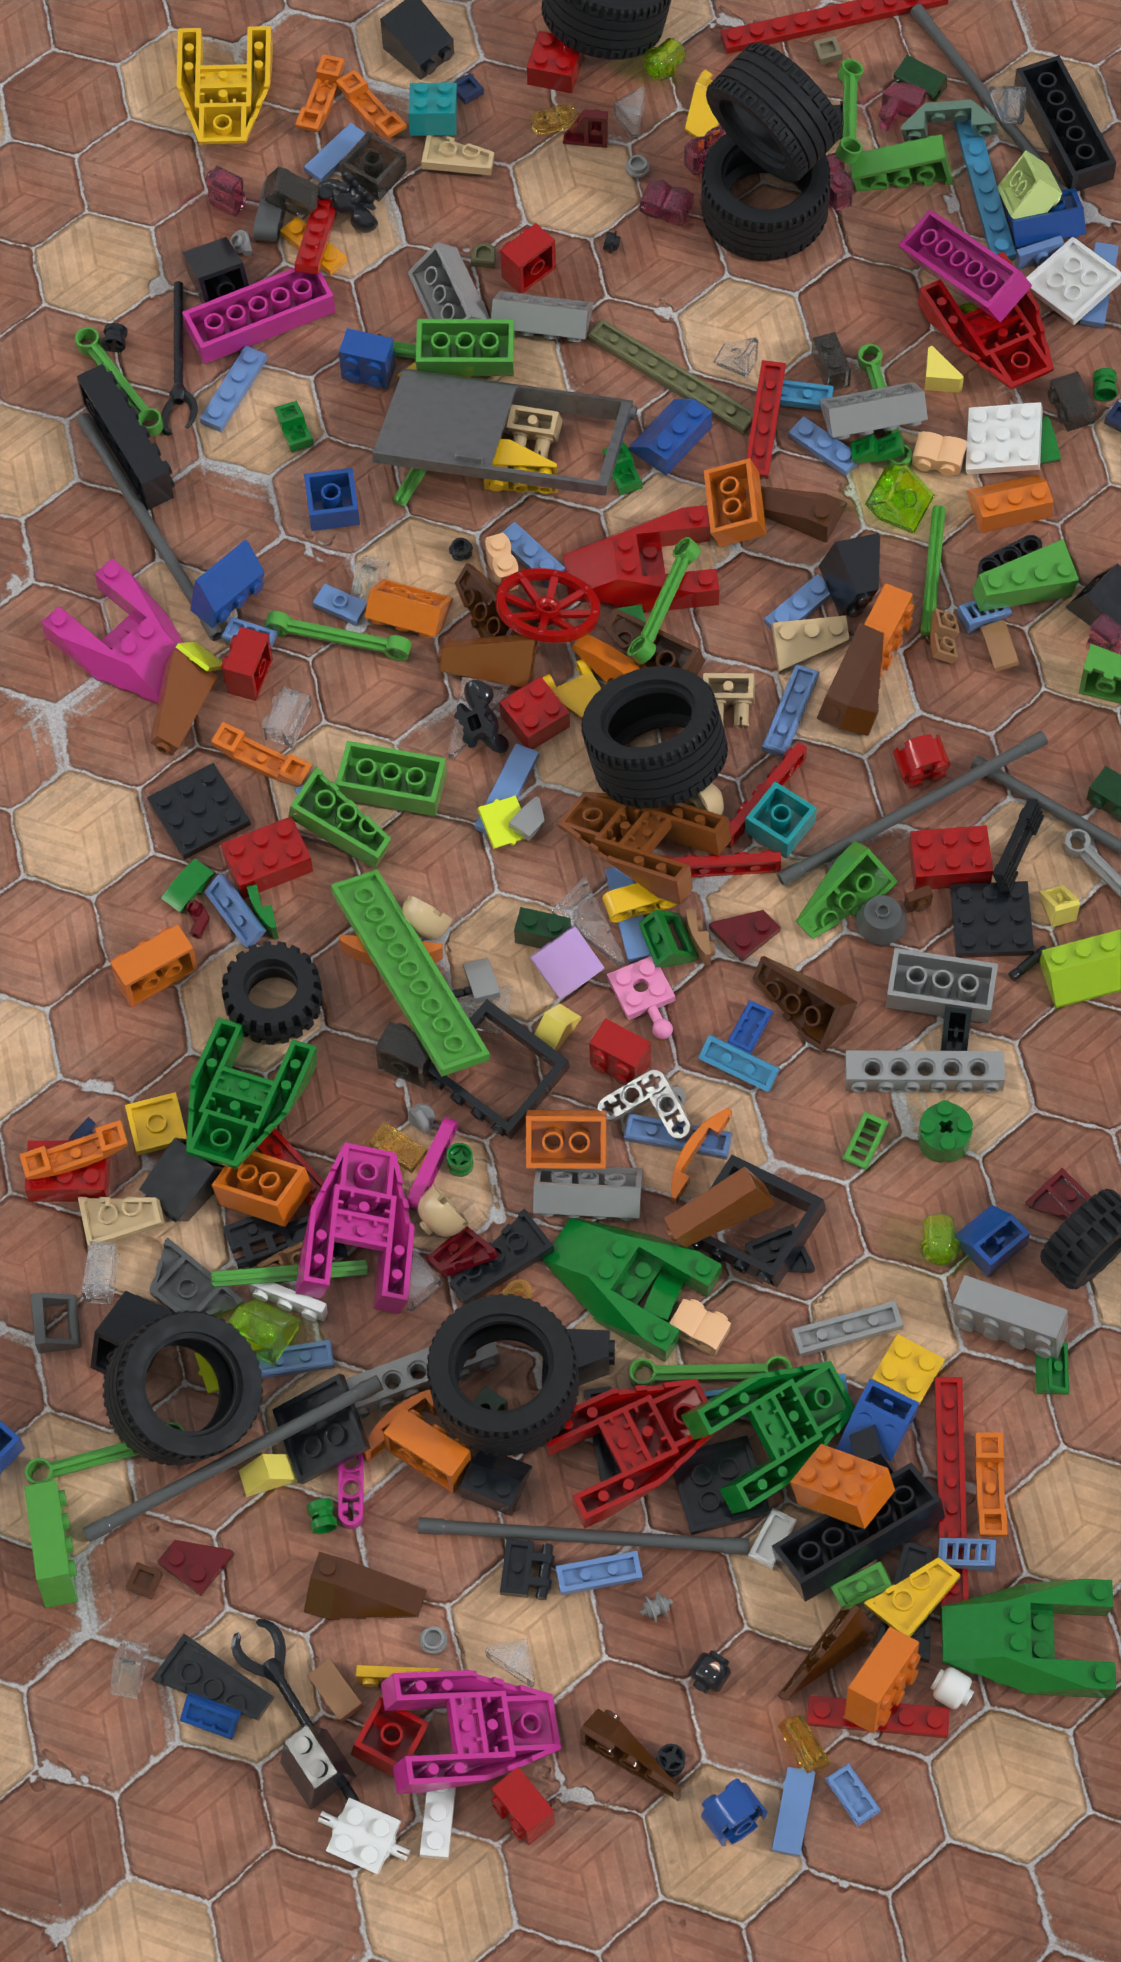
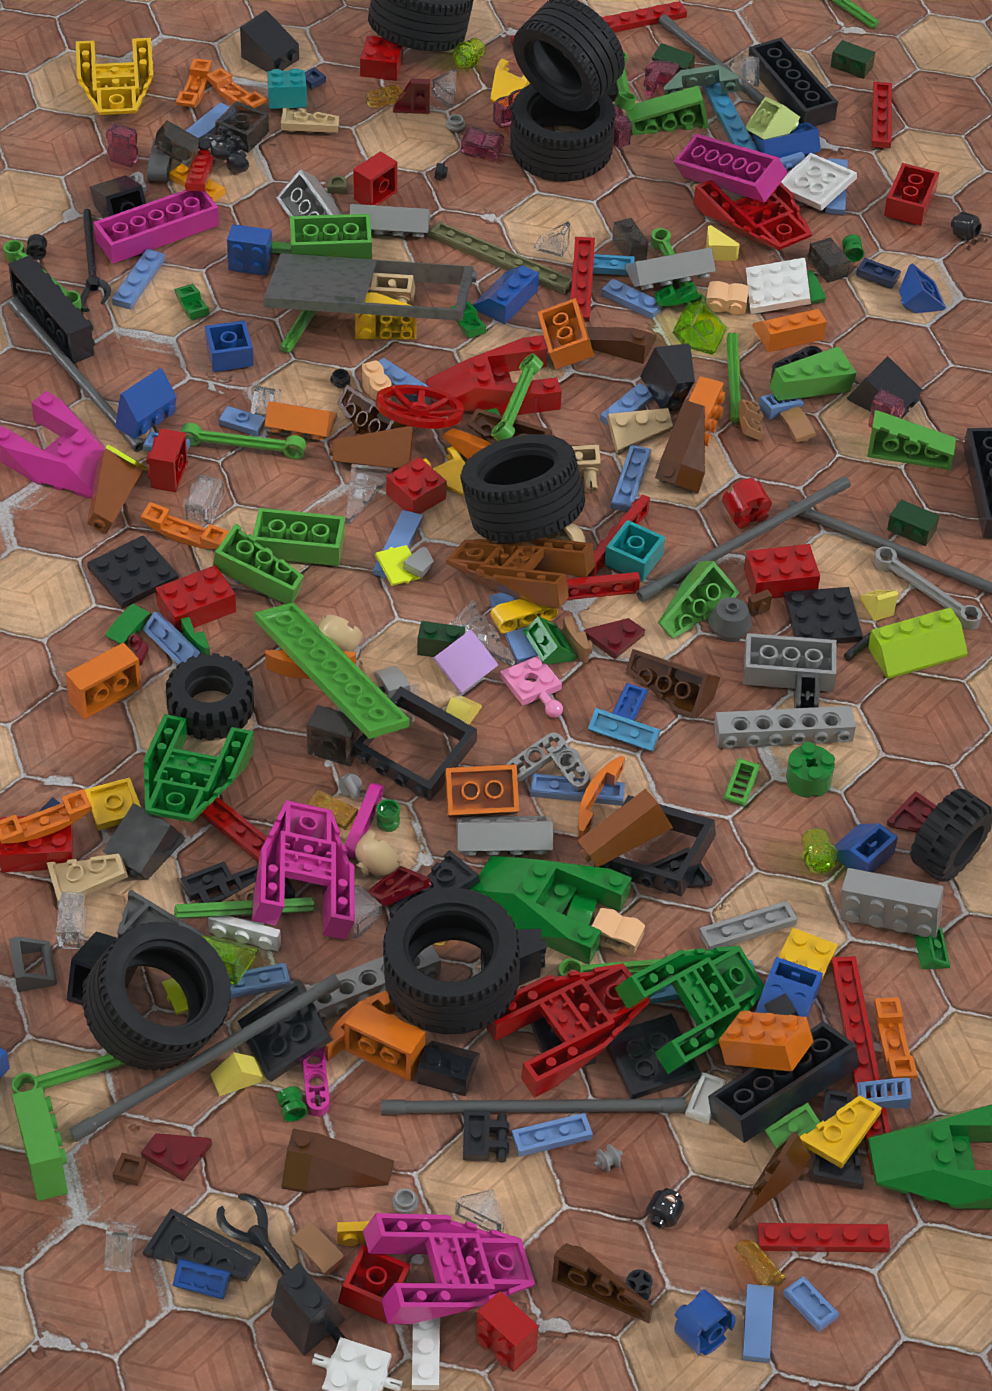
camera: 10 degrees left, 15 degrees down
orange brick [212,1151,313,1227] -> none
black animal [454,680,509,753] -> none
red brick [589,1018,651,1085] -> none
orange brick [844,1627,921,1734] -> none
white head [930,1667,974,1710] -> none
black container [993,799,1044,892] -> none

